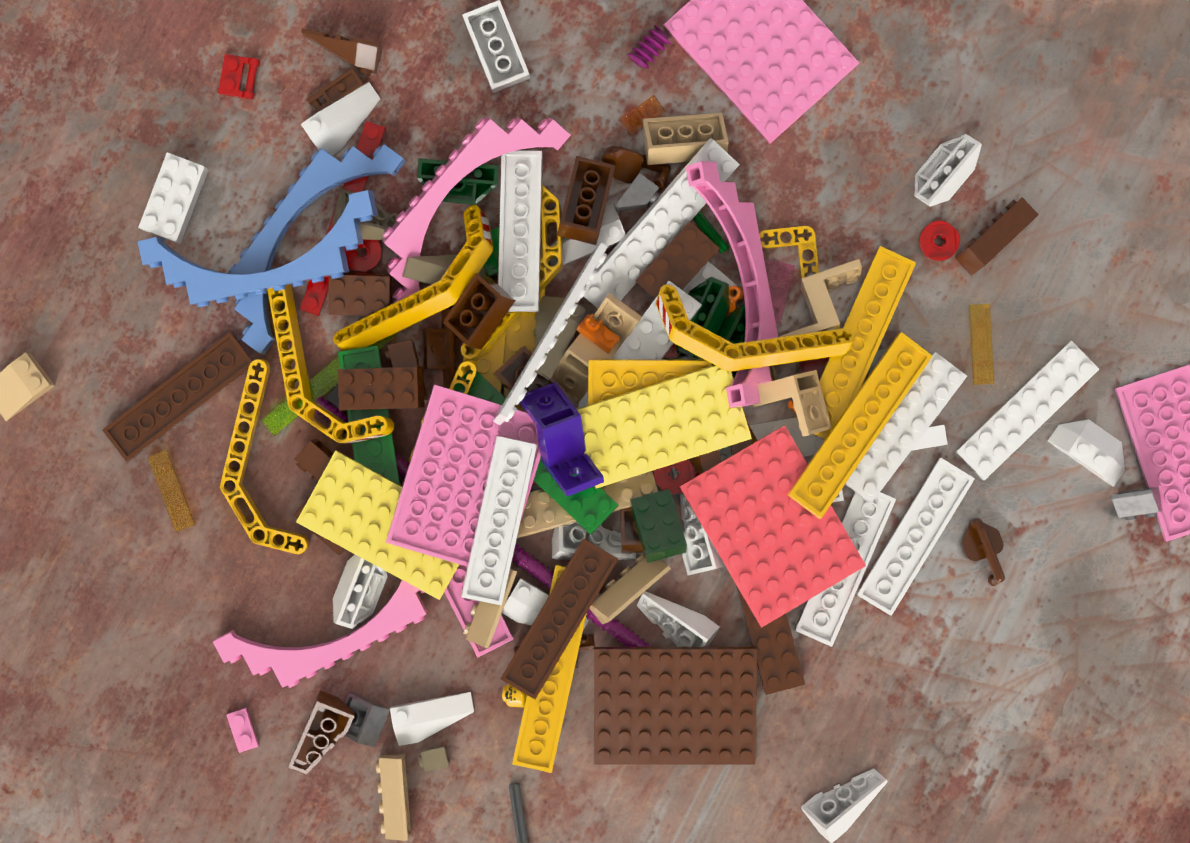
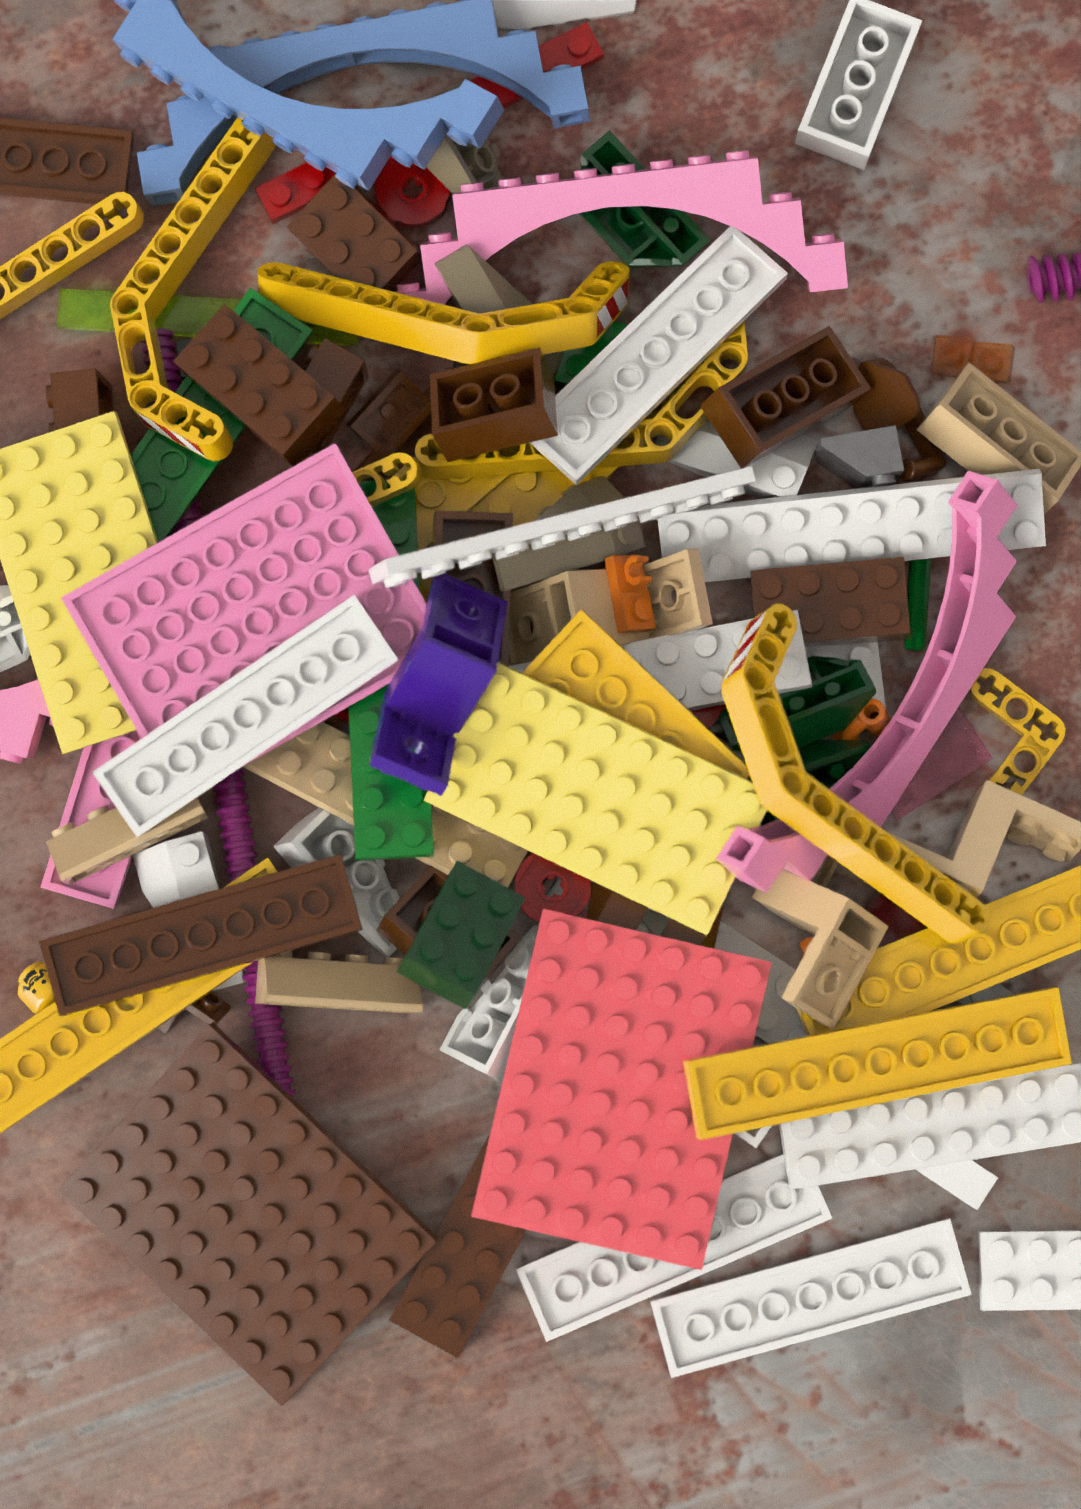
camera: 45 degrees right, 5 degrees down
white wedge [637,591,720,647] -> none
reddish brown piece [961,518,1005,586] -> none

